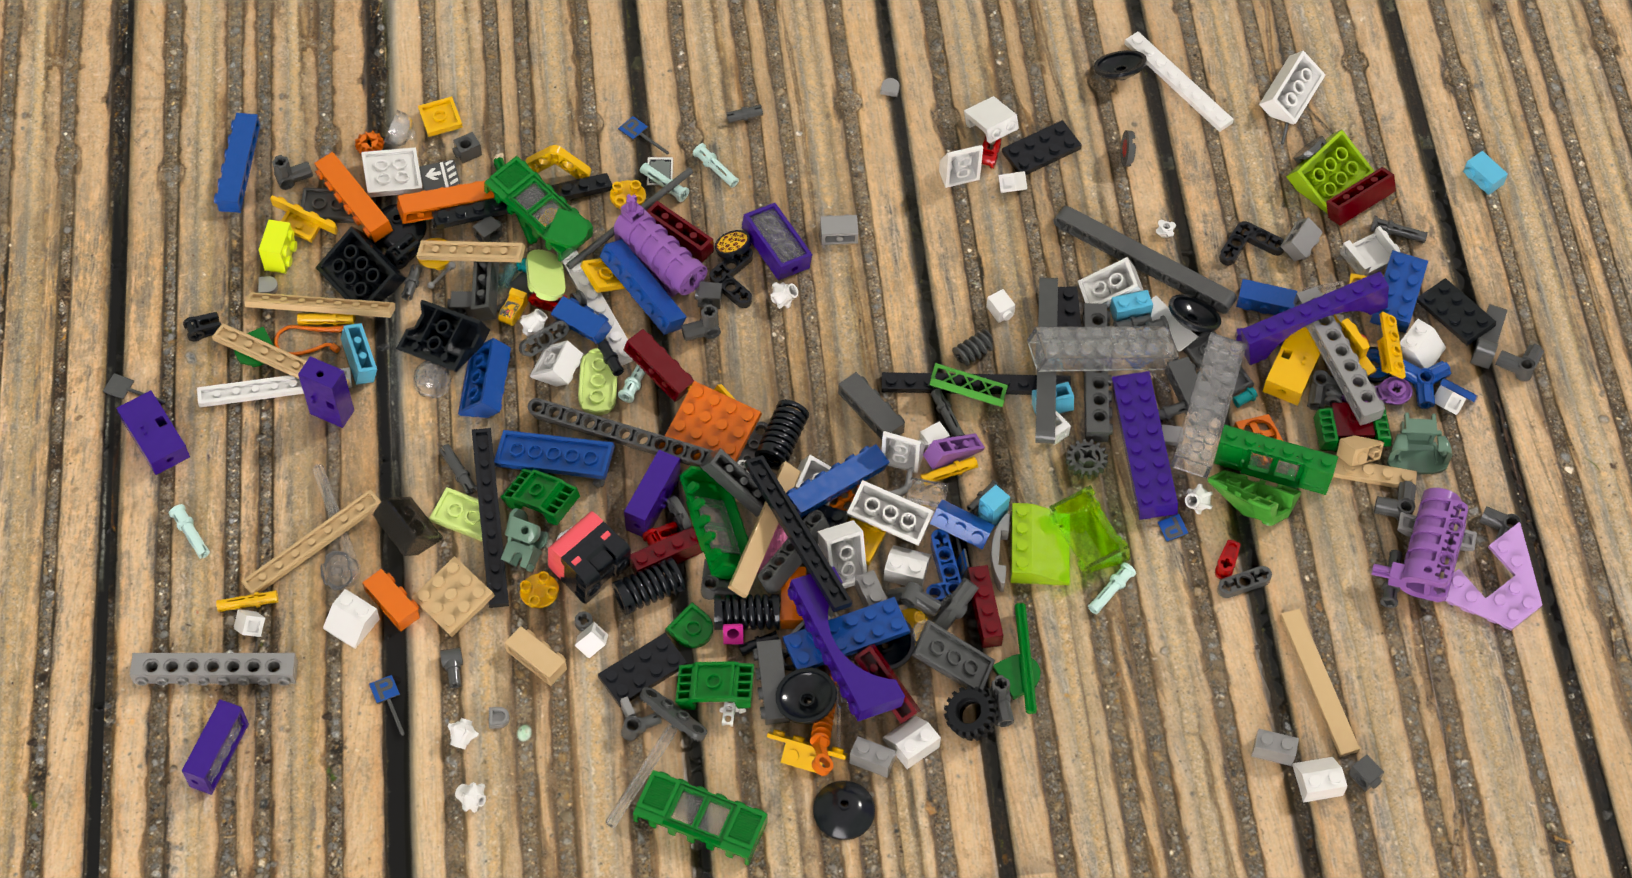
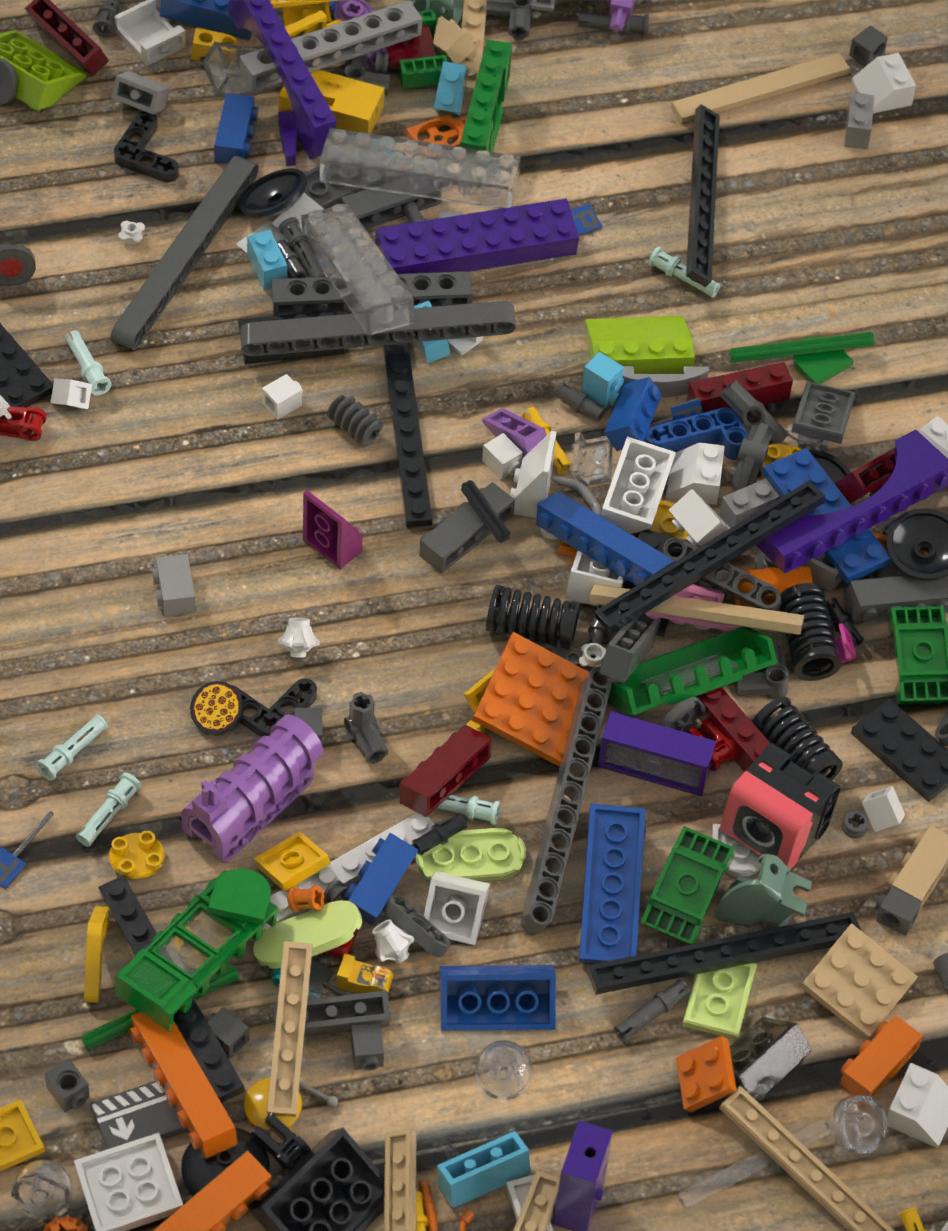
camera: 100 degrees left, 5 degrees down
black piece [396,300,490,372] -> none
dark grey pin [401,264,422,301] -> none
yellow dish [520,571,559,608] -> none
dark grey piece [566,167,694,270] -> none
blue brick [599,239,687,335] -> none
sticker [647,157,673,185] -> none
dark red brick [647,201,714,263] -> none
green tile [665,602,713,648] -> none
brick [741,203,812,281] -> none
bright green fence [929,363,1008,407] -> none
dark grey pin [930,388,965,437] -> none
white slope [939,145,983,188] -> none
black tyre [944,686,999,741] -> none
dark grey piece [987,675,1014,727] -> none
clear neon green windscreen [1048,485,1130,574] -> none
dark grey gear [1066,439,1108,479] -> none
white slope [1078,257,1144,308] -> none
white rock [1185,484,1213,514] -> none
bright green wedge [1208,470,1302,526] -> none
red piece [1215,540,1241,580] -> none
dark grey beam [1217,566,1272,598] -> none
none -> light aqua pin [65,330,112,396]
none -> orange bush [287,885,325,913]
none -> magenta slope [303,490,363,569]
none -> medium azure brick [434,61,469,117]
none -> black axle [461,480,510,543]
none -> orange plate [676,1036,737,1112]
none -> black plate [686,104,720,287]
none -> dark grey brick [875,886,922,936]

